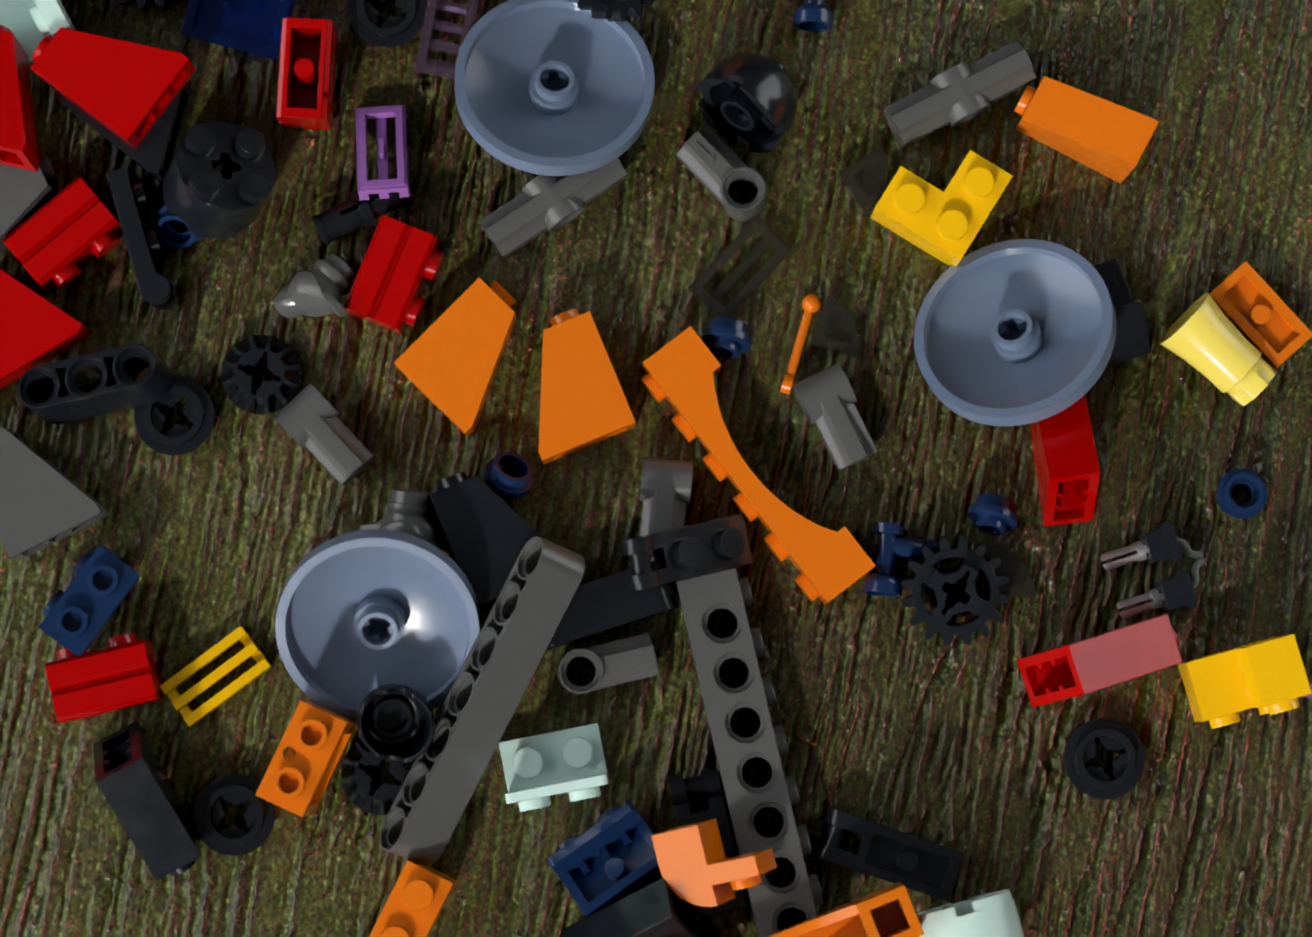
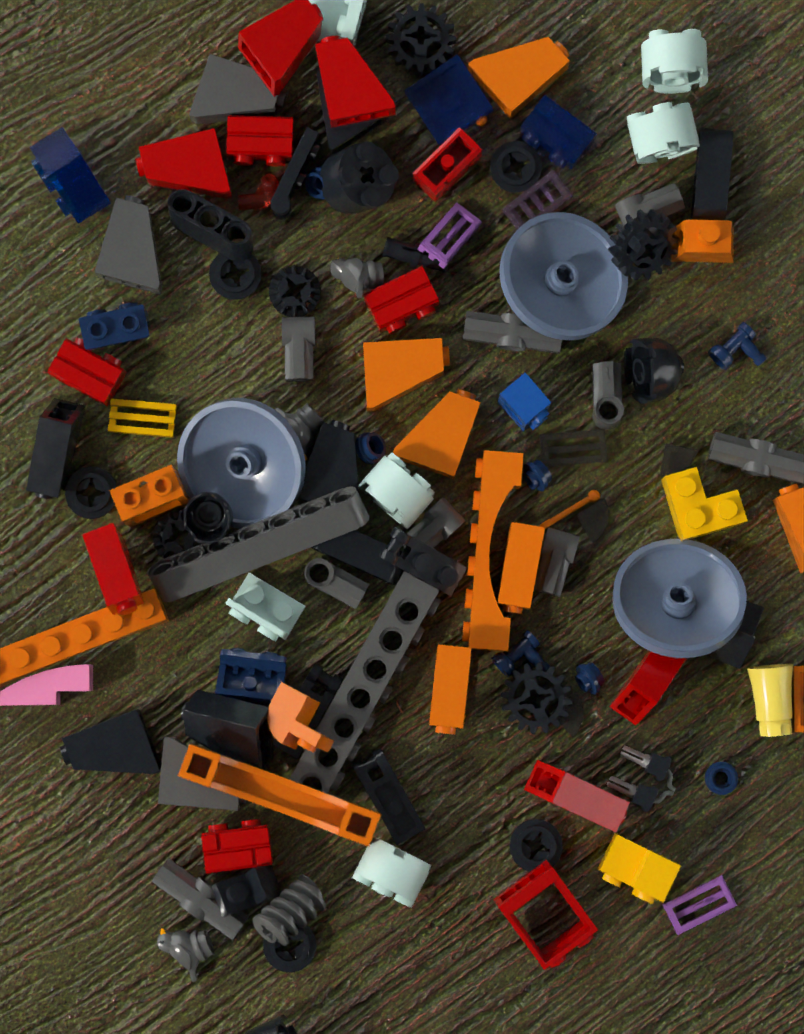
camera: 45 degrees right, 0 degrees up
none -> red slope [82,523,144,615]
none -> clear red arm [238,174,280,211]
none -> light aqua brick [358,452,435,529]
none -> orange window [429,644,471,735]
none -> red window [493,860,598,970]
none -> orange slope [497,522,545,615]
none -> blue brick [498,373,551,431]

